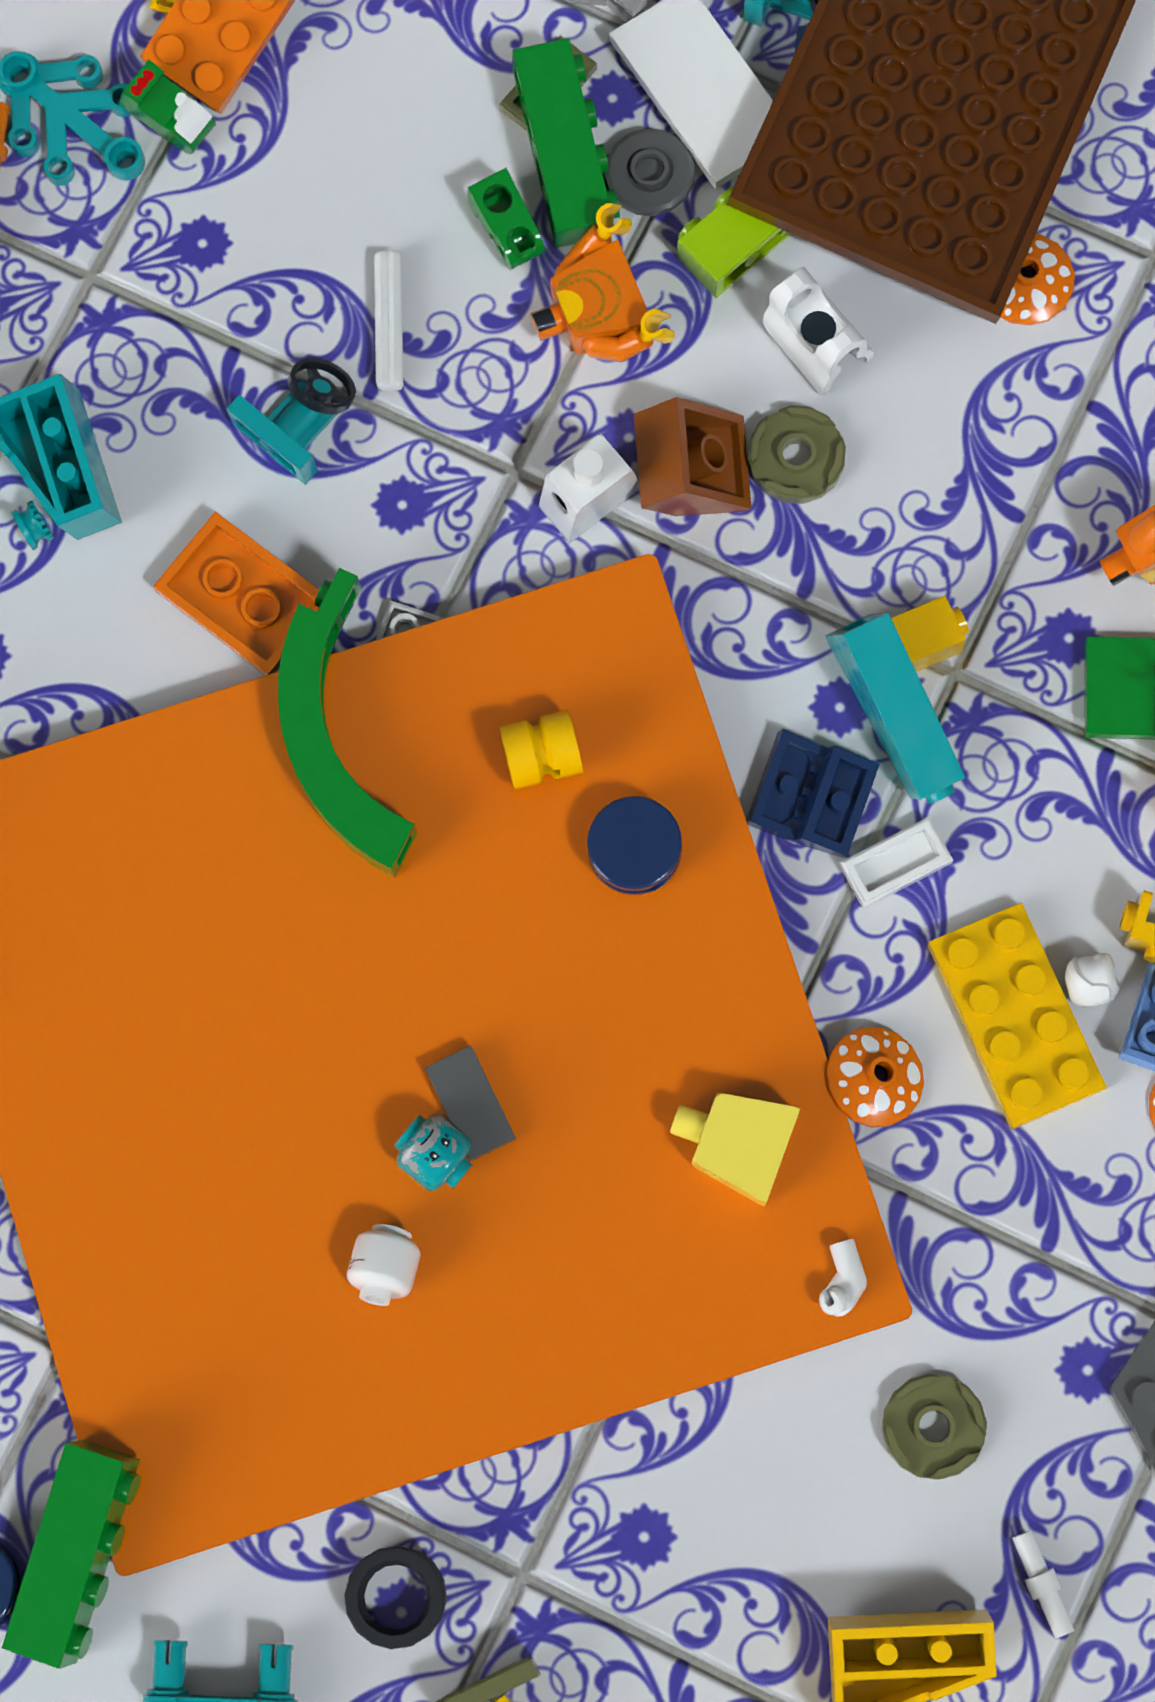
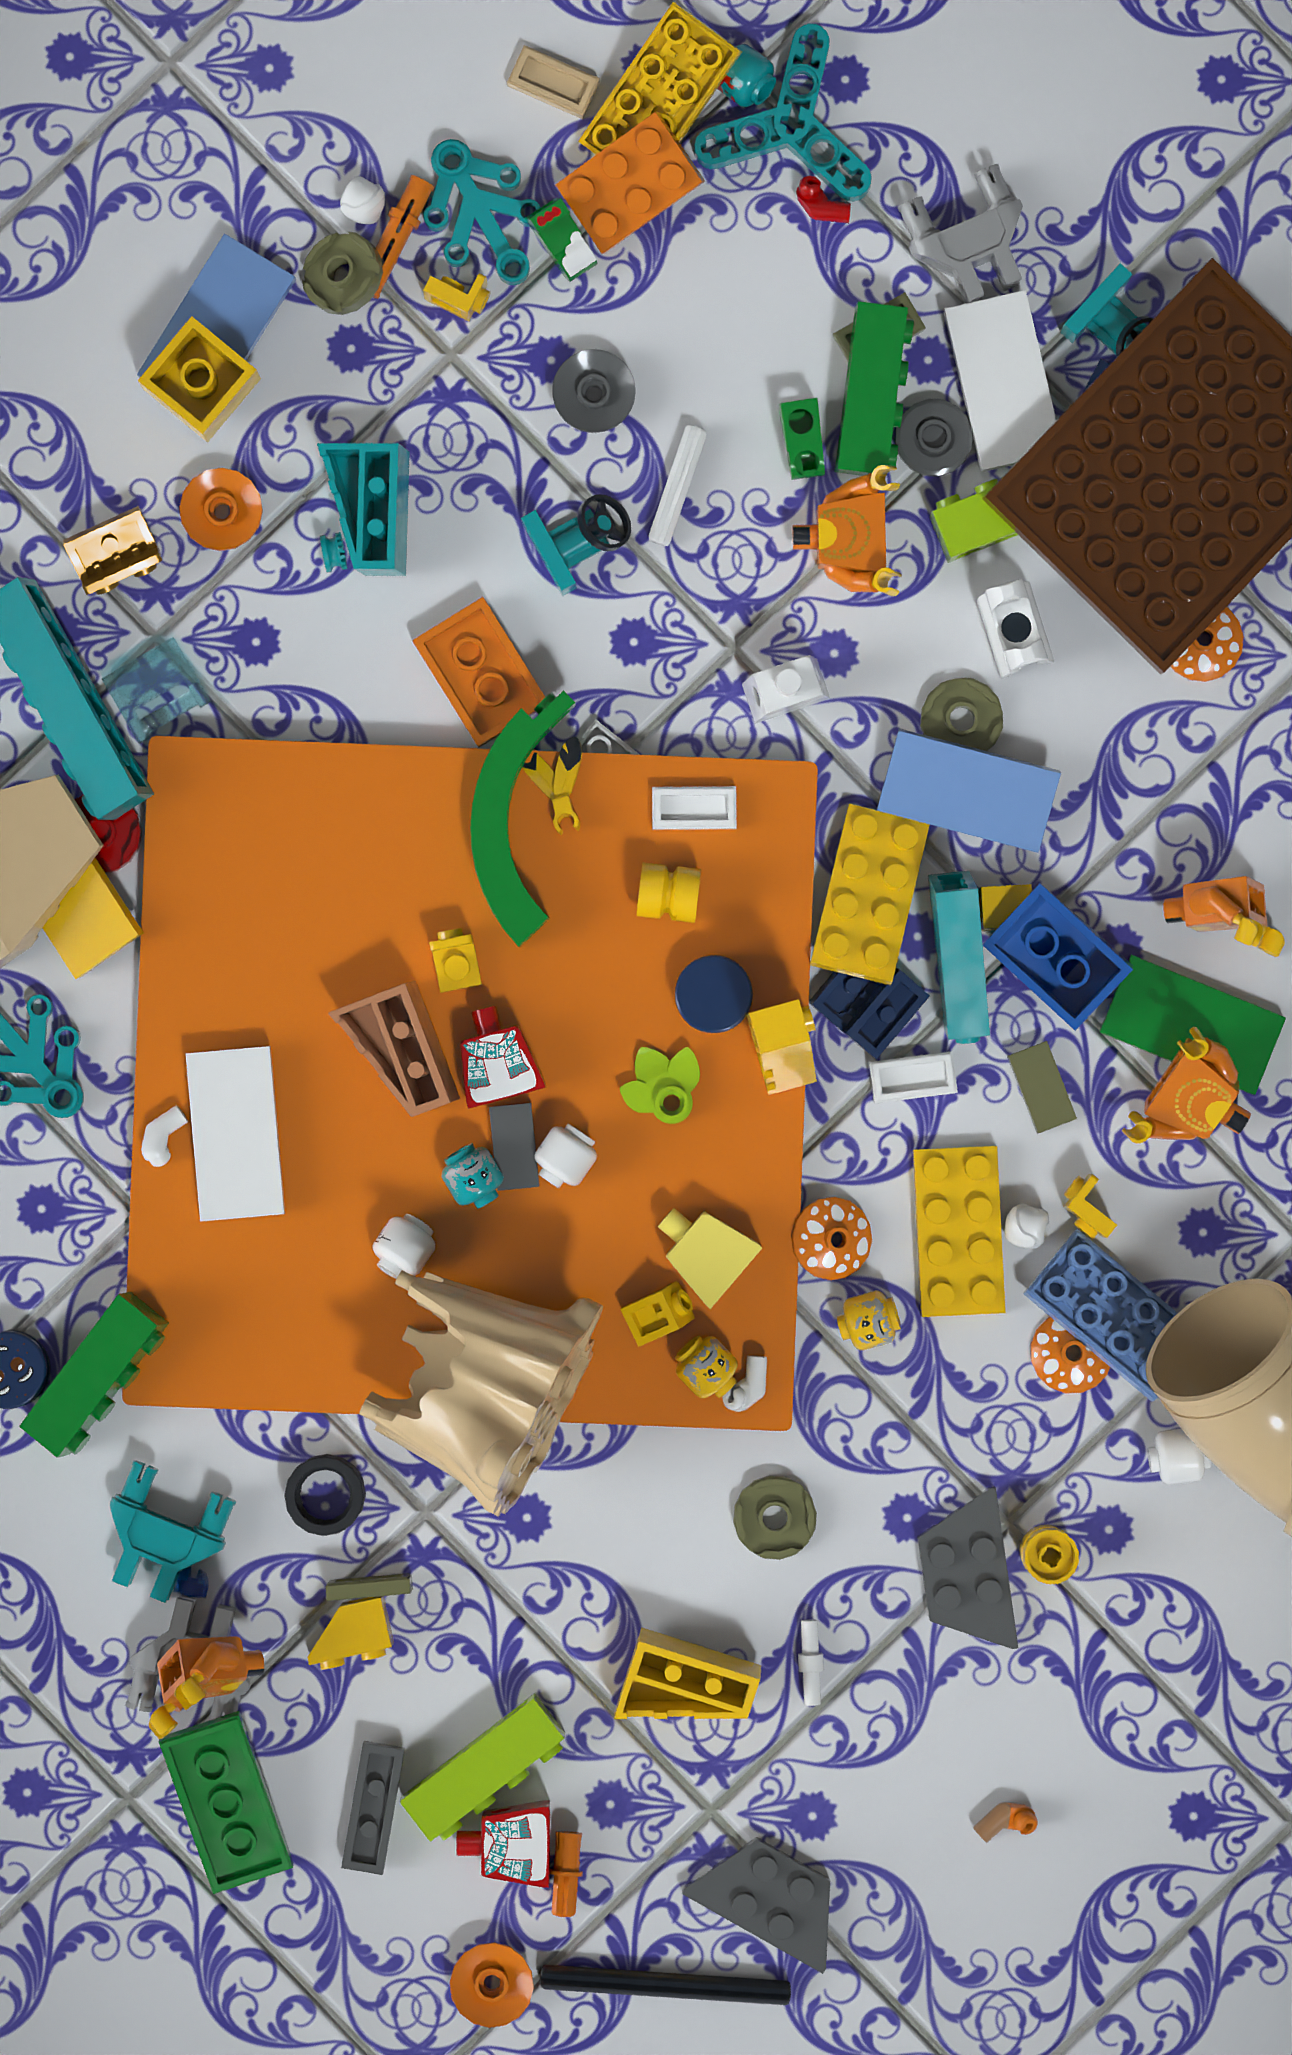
camera: 15 degrees right, 10 degrees up
dark orange slope [634,397,752,516] -> none
none -> white arm [141,1105,188,1167]
none -> white tile [186,1046,285,1221]
none -> nougat wedge [328,981,460,1117]
none -> tan piece [359,1270,603,1517]
none -> yellow bracket [423,273,491,322]
none -> yellow bracket [429,928,482,993]
none -> torso [461,1006,547,1109]
none -> yellow piece [522,736,583,835]
none -> white head [534,1123,597,1188]
none -> dark grey dish [552,349,636,433]
none -> lime plate [619,1047,700,1124]
none -> yellow bracket [620,1281,695,1347]
none -> white tile [652,786,737,830]
none -> yellow head [675,1335,738,1398]
none -> yellow wedge [746,999,817,1095]
none -> yellow plate [810,804,930,985]
none -> yellow head [837,1290,901,1351]
none -> medium blue tile [877,728,1061,853]
none -> blue slope [983,883,1133,1031]
none -> olive tile [1007,1041,1077,1134]

